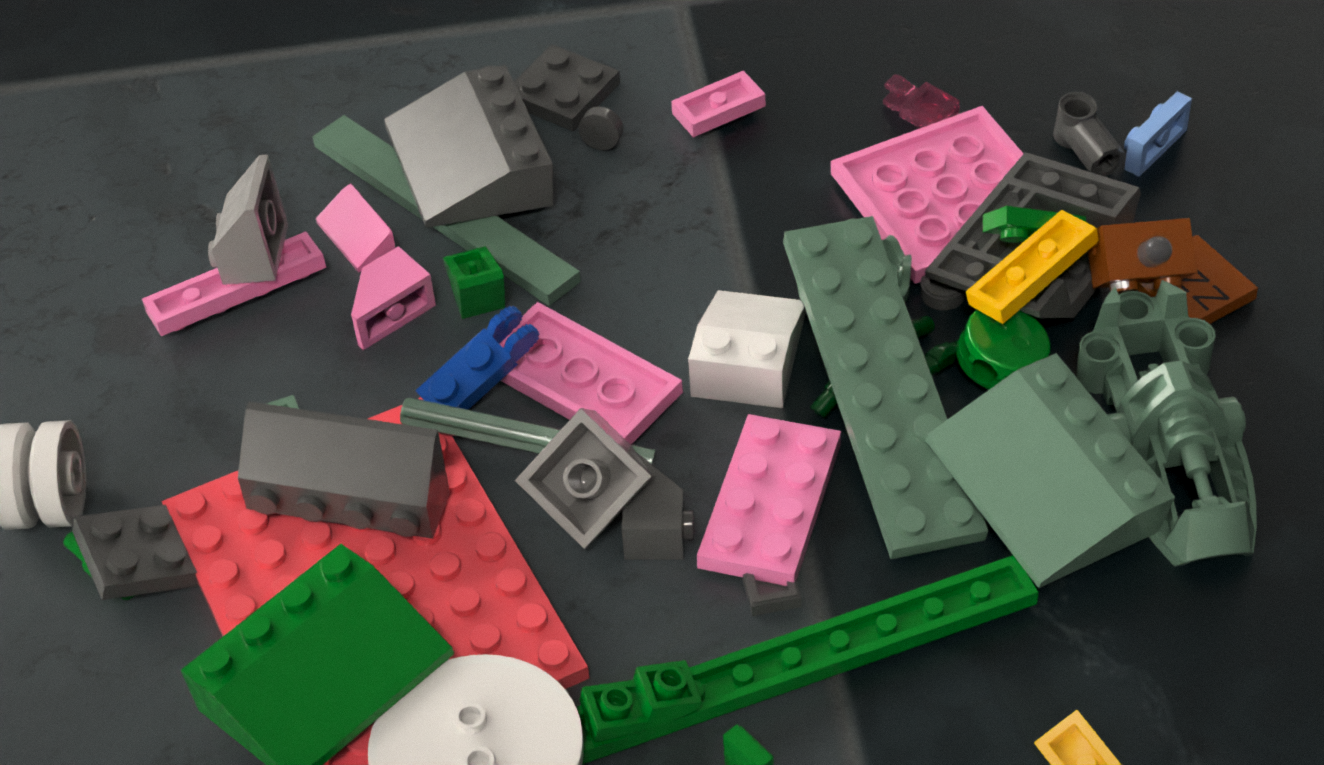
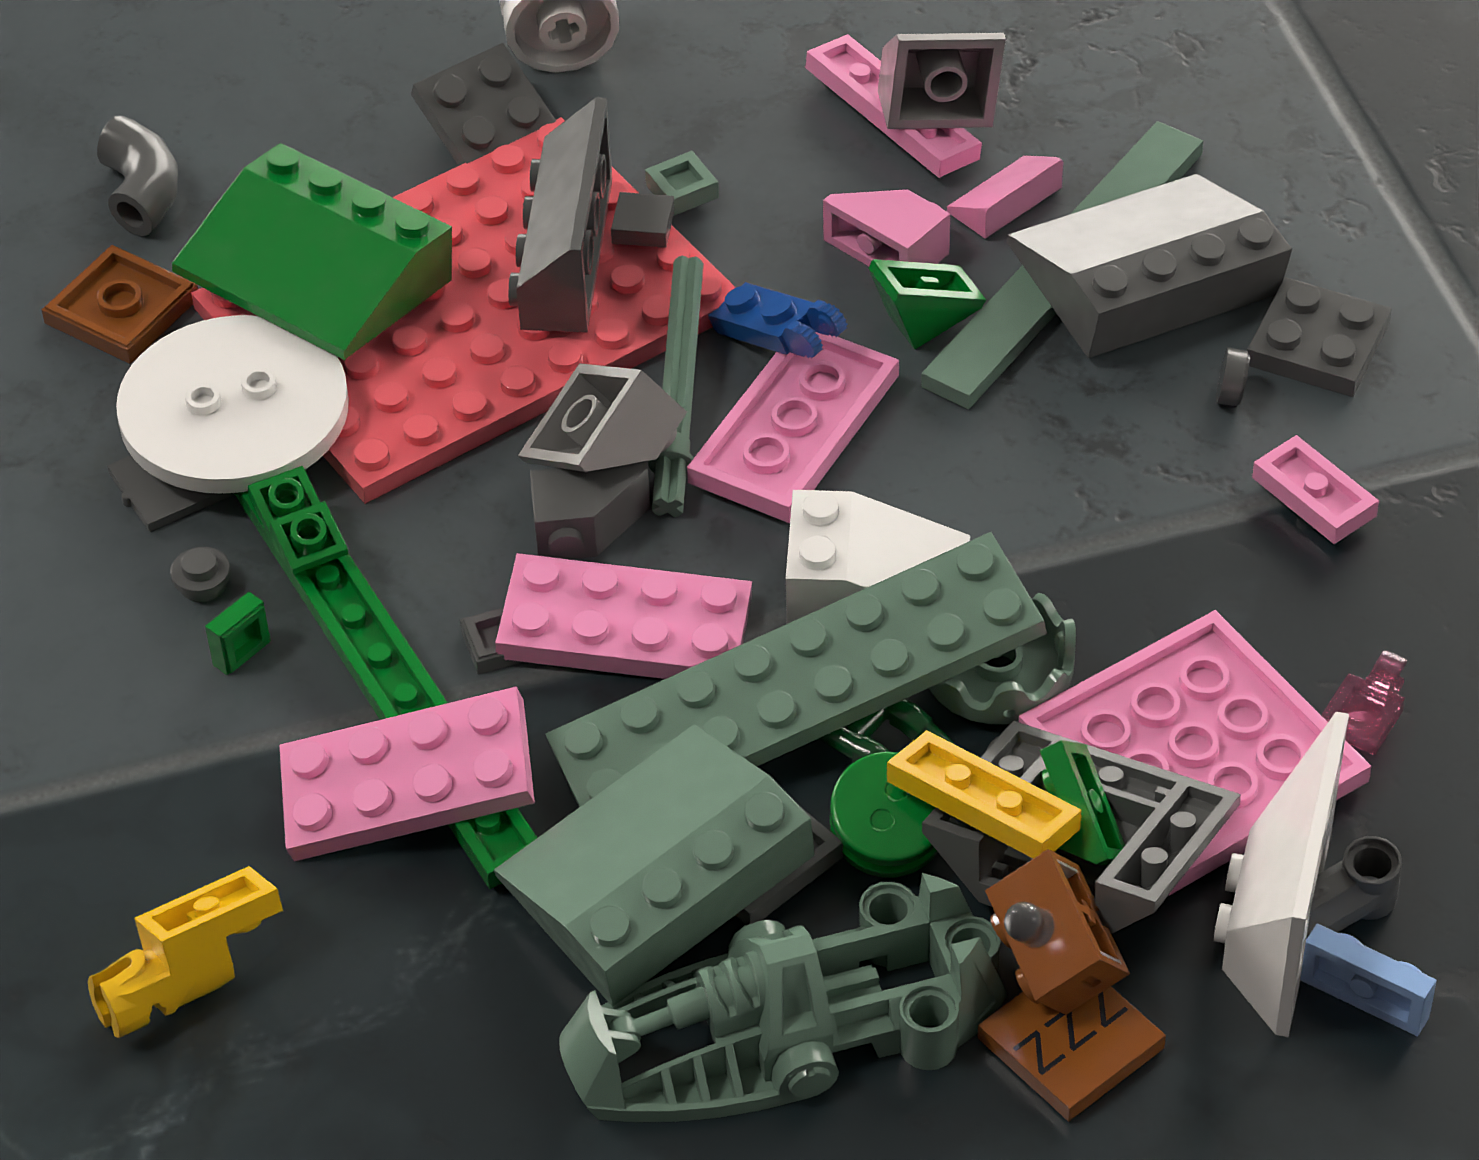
camera: 80 degrees right, 0 degrees up
none -> bright pink plate [279,686,535,861]
none -> white slope [1214,712,1349,1037]

